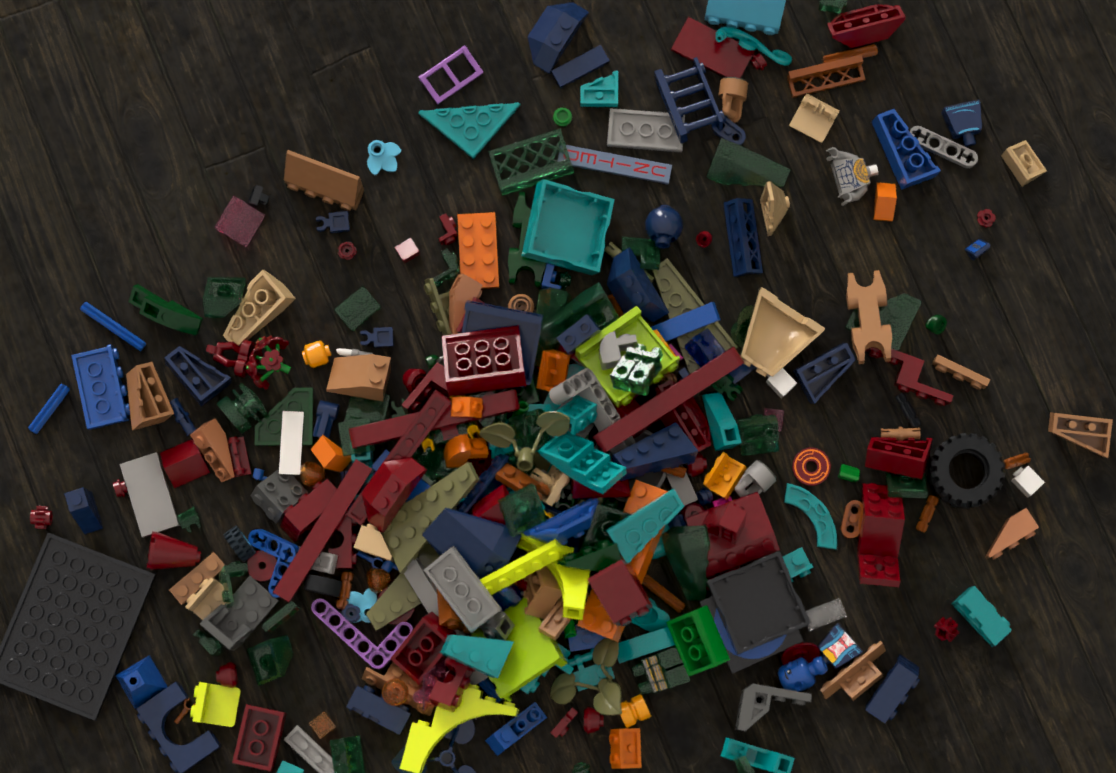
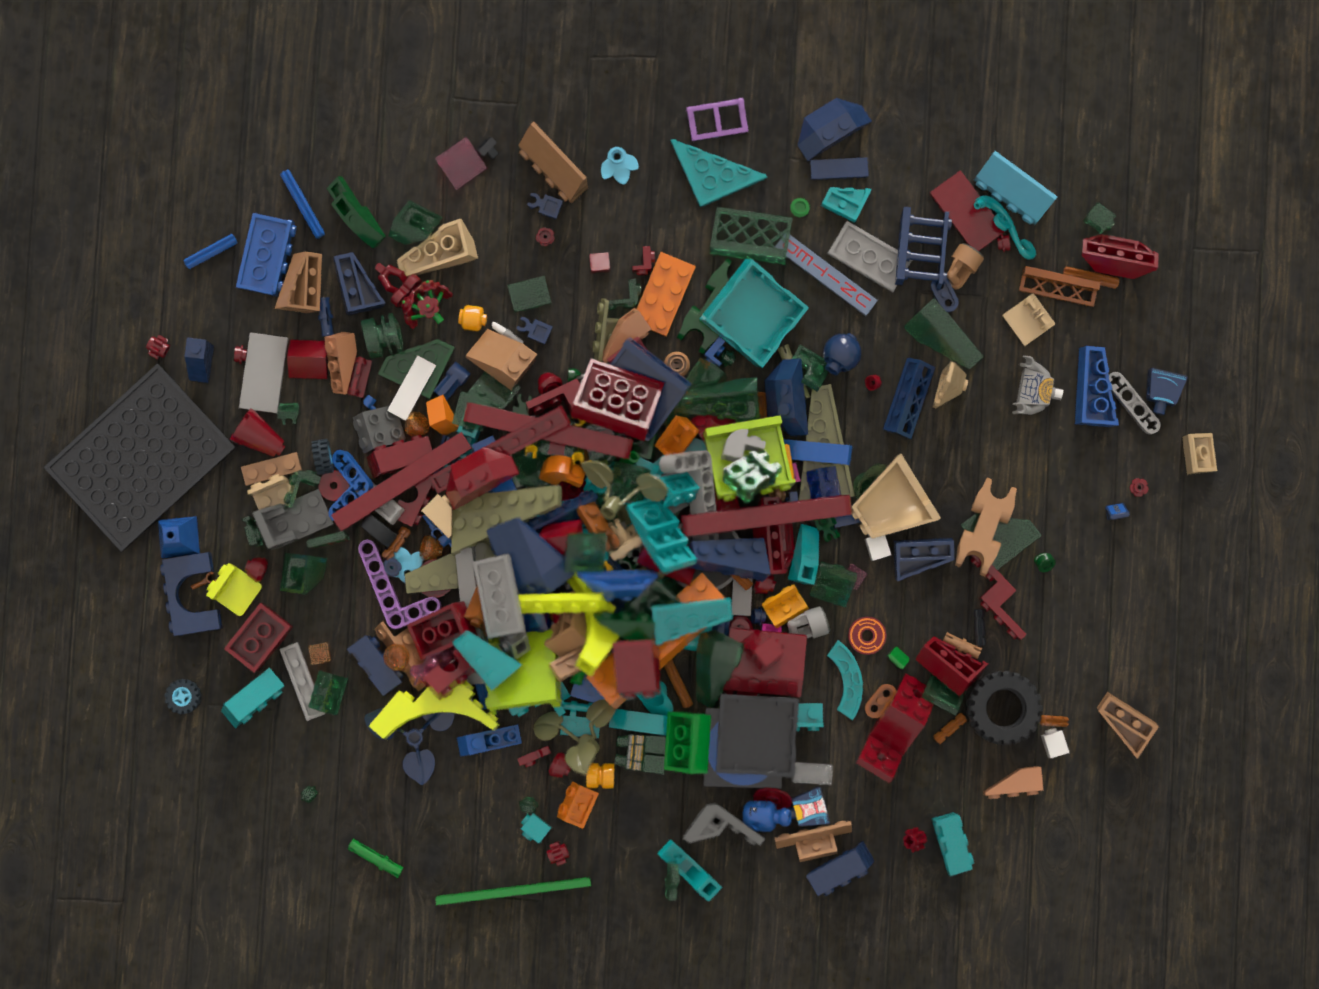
camera: 20 degrees right, 5 degrees up
orange bracket [451,397,483,418] -> none
dark blue brick [557,314,602,355] -> none
orange slope [873,182,897,222] -> none
medium nougat plate [932,355,990,390] -> none

